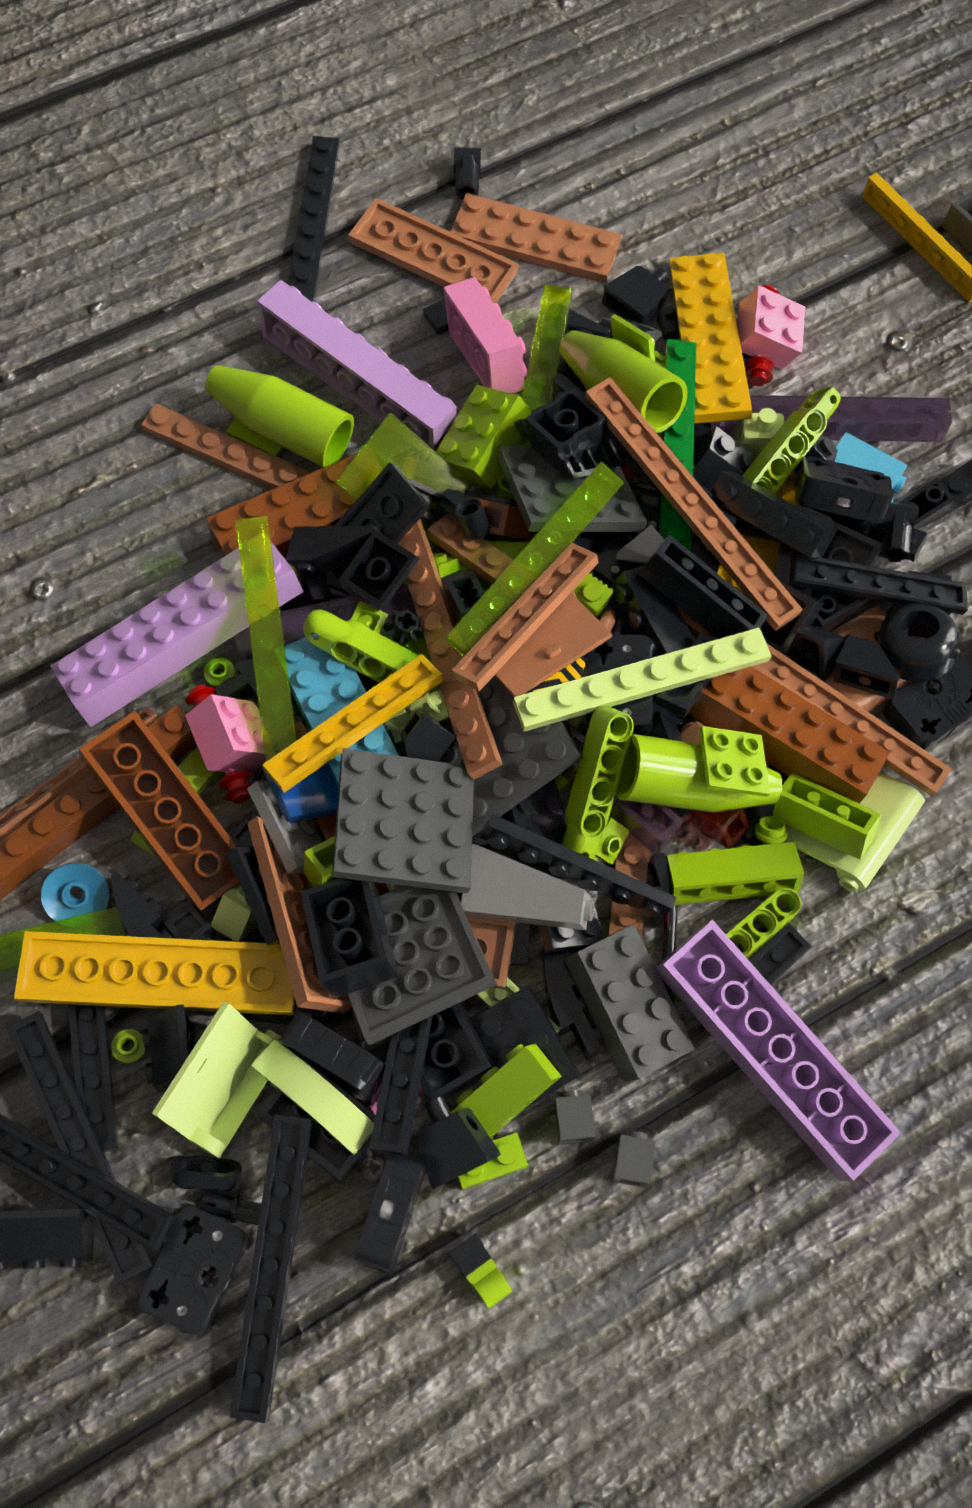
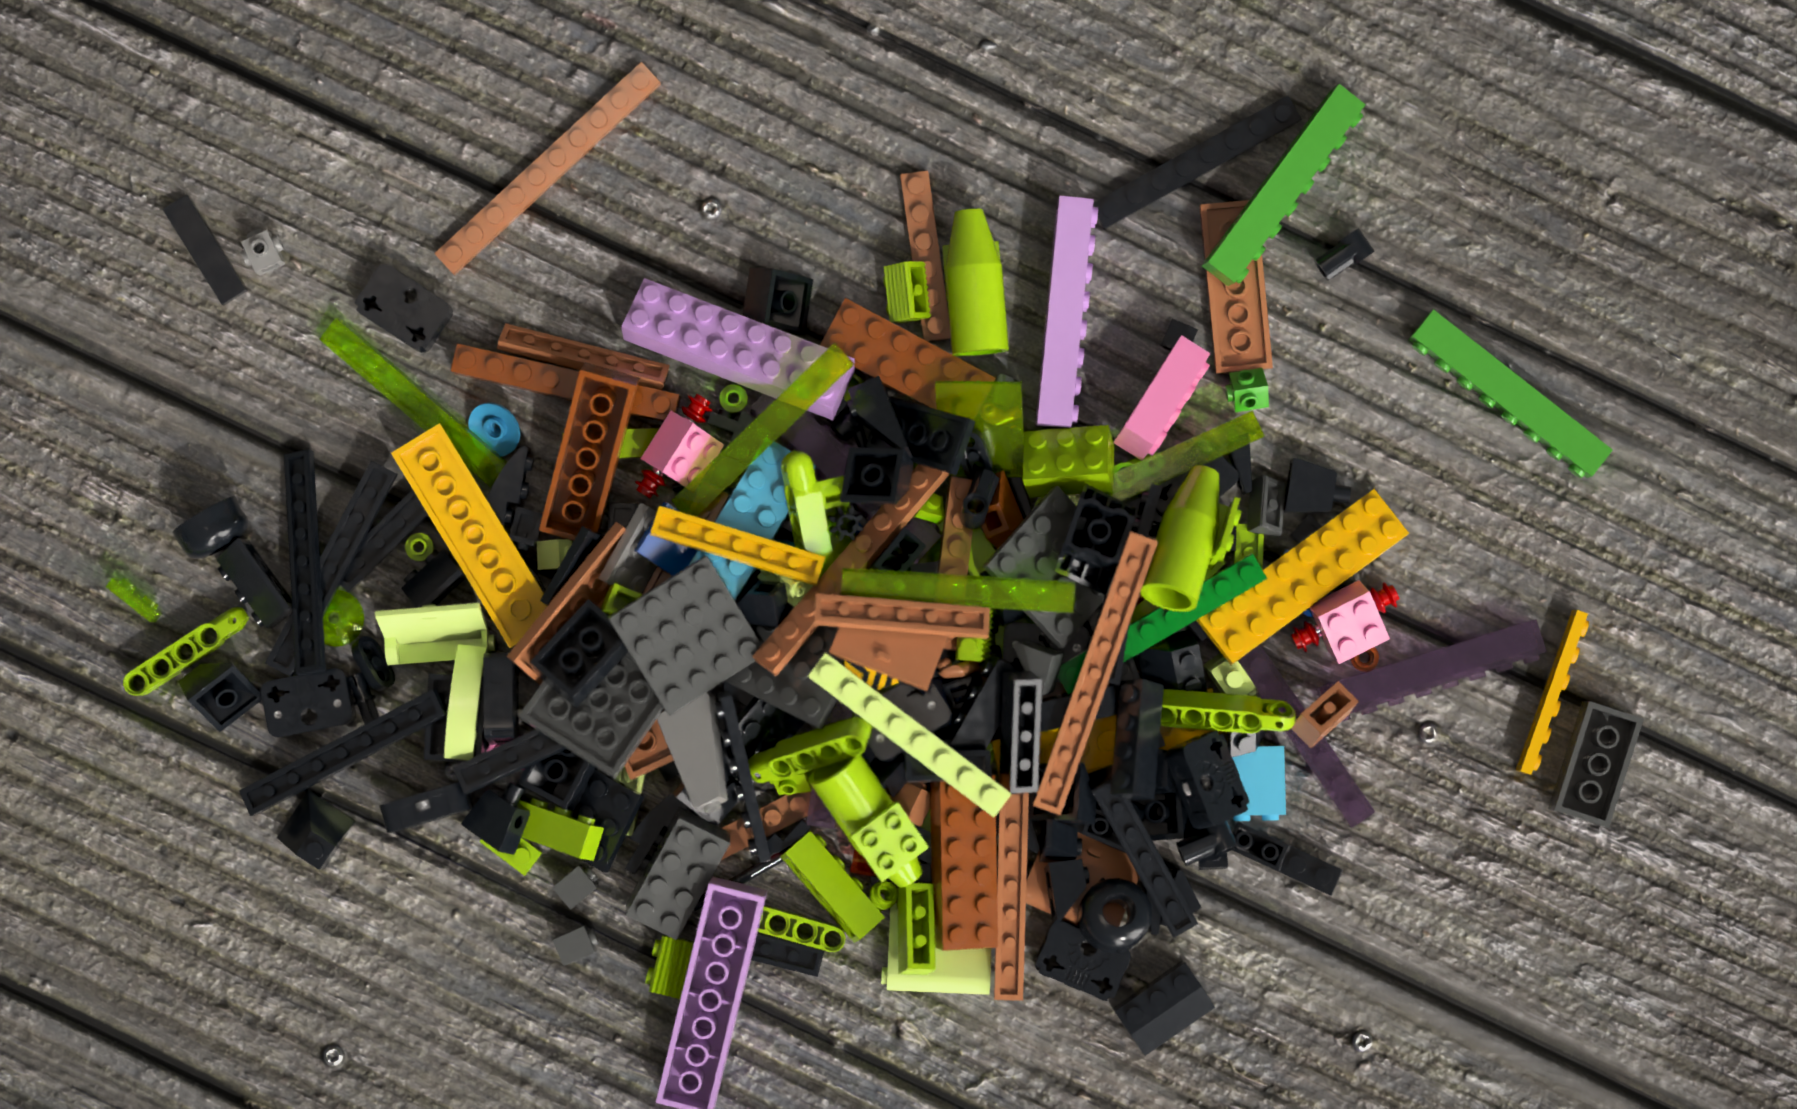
camera: 55 degrees right, 20 degrees up
leg [449,1233,512,1309] -> none
nougat plate [451,193,622,283] -> none
none -> lime piece [123,606,249,696]
none -> black slope [178,662,262,732]
none -> black slope [277,790,356,870]
none -> clear neon green dish [323,590,364,647]
none -> lime brick [645,934,695,999]
none -> black slope [742,268,813,335]
none -> lime brick [883,261,931,323]
none -> bright green brick [1201,84,1366,286]
none -> bright green brick [1225,368,1269,412]
none -> nougat brick [1291,681,1359,748]
none -> clear purple brick [1316,619,1547,722]
none -> dark orange plate [1350,647,1379,672]
none -> bright green brick [1409,309,1613,478]

